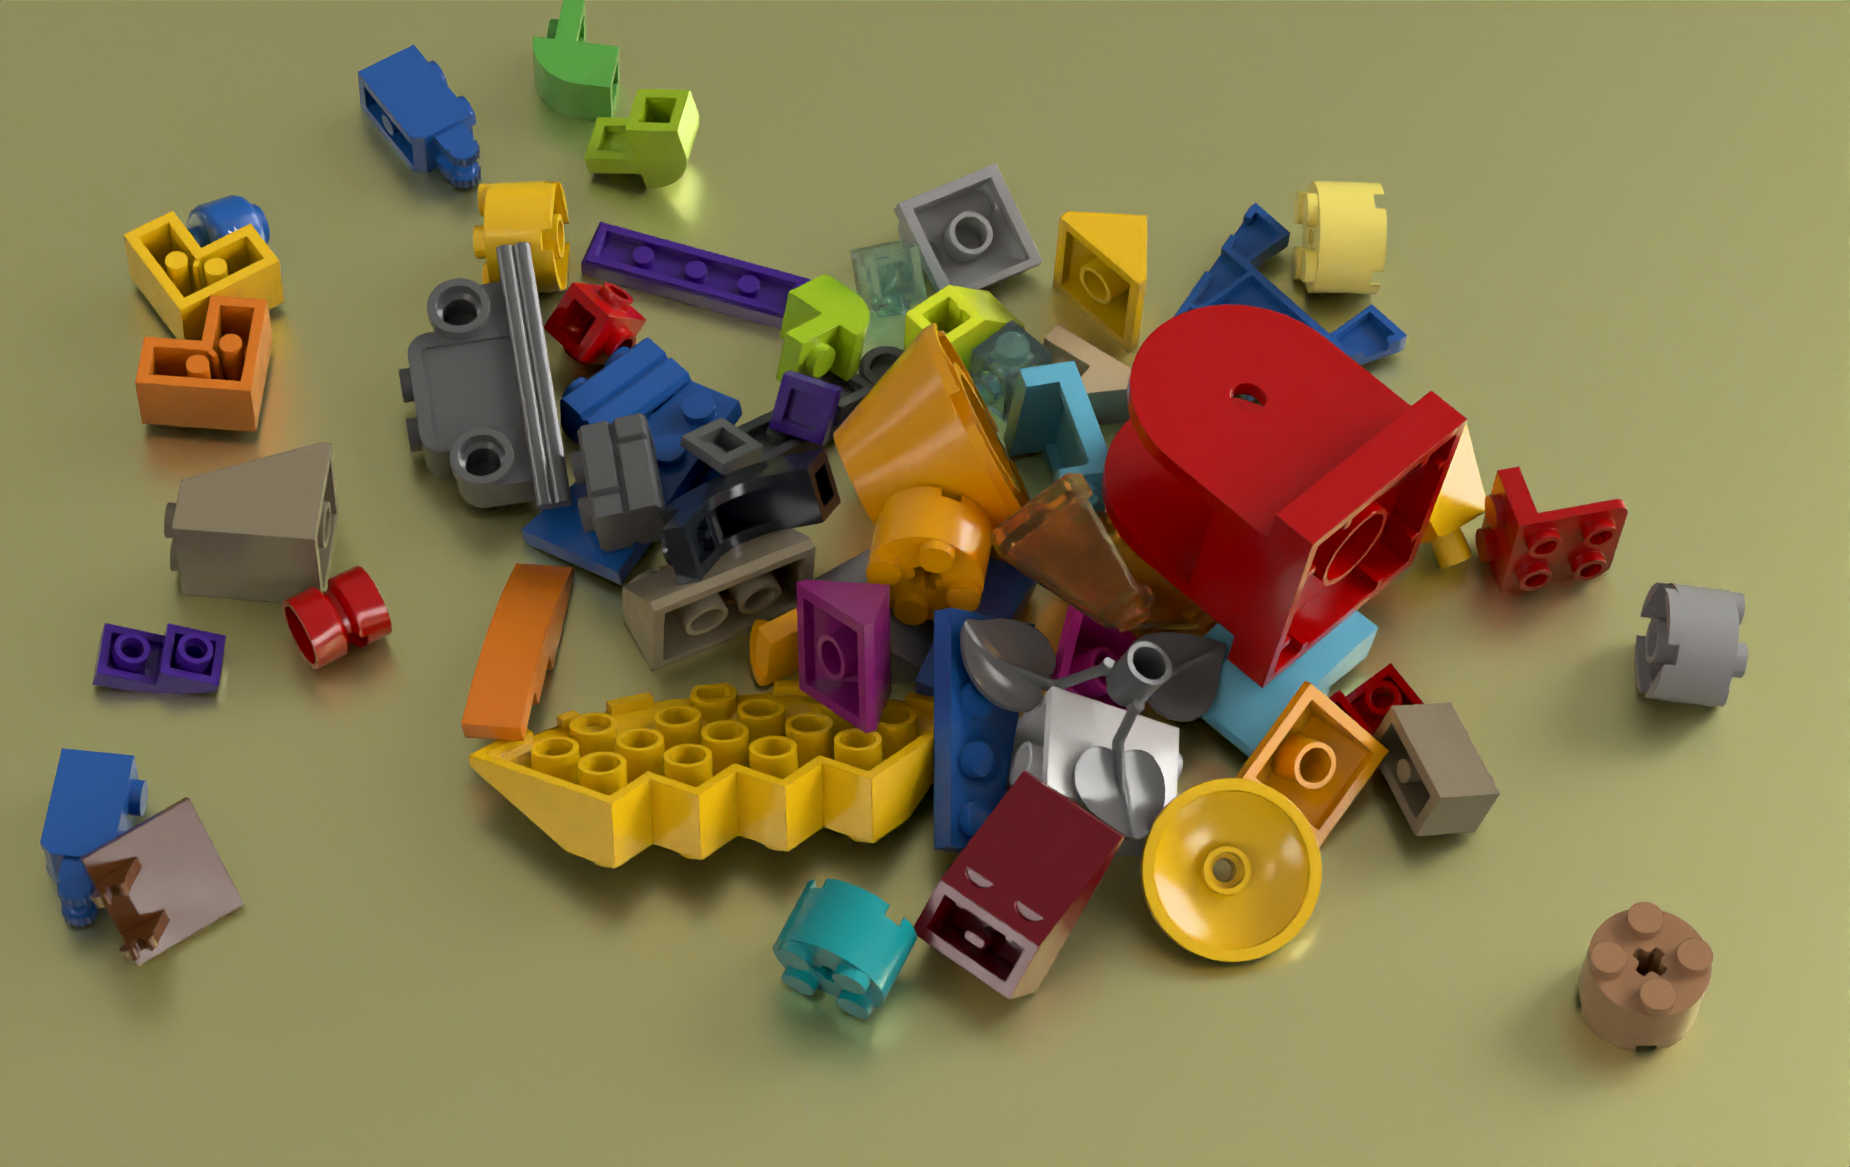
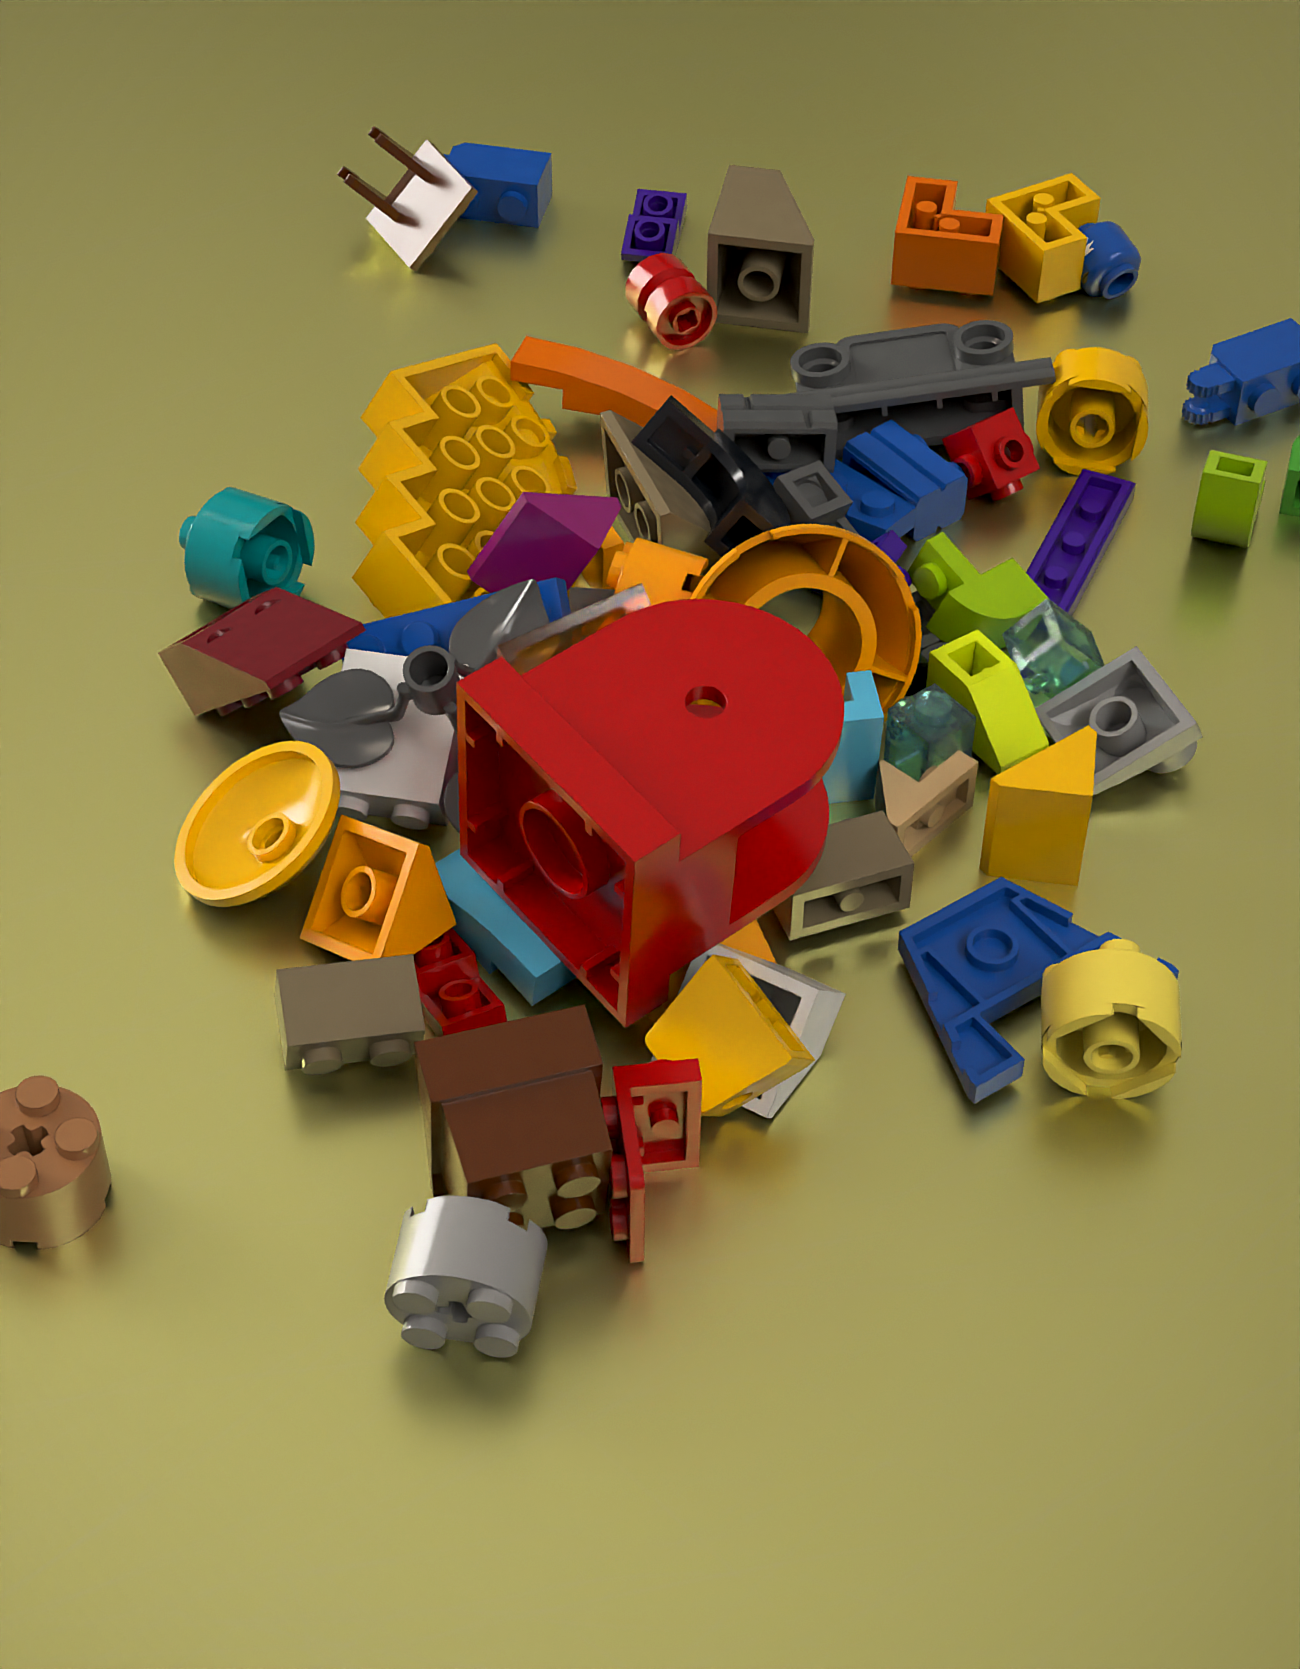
camera: 100 degrees right, 10 degrees down
none -> reddish brown piece [414,1004,613,1231]

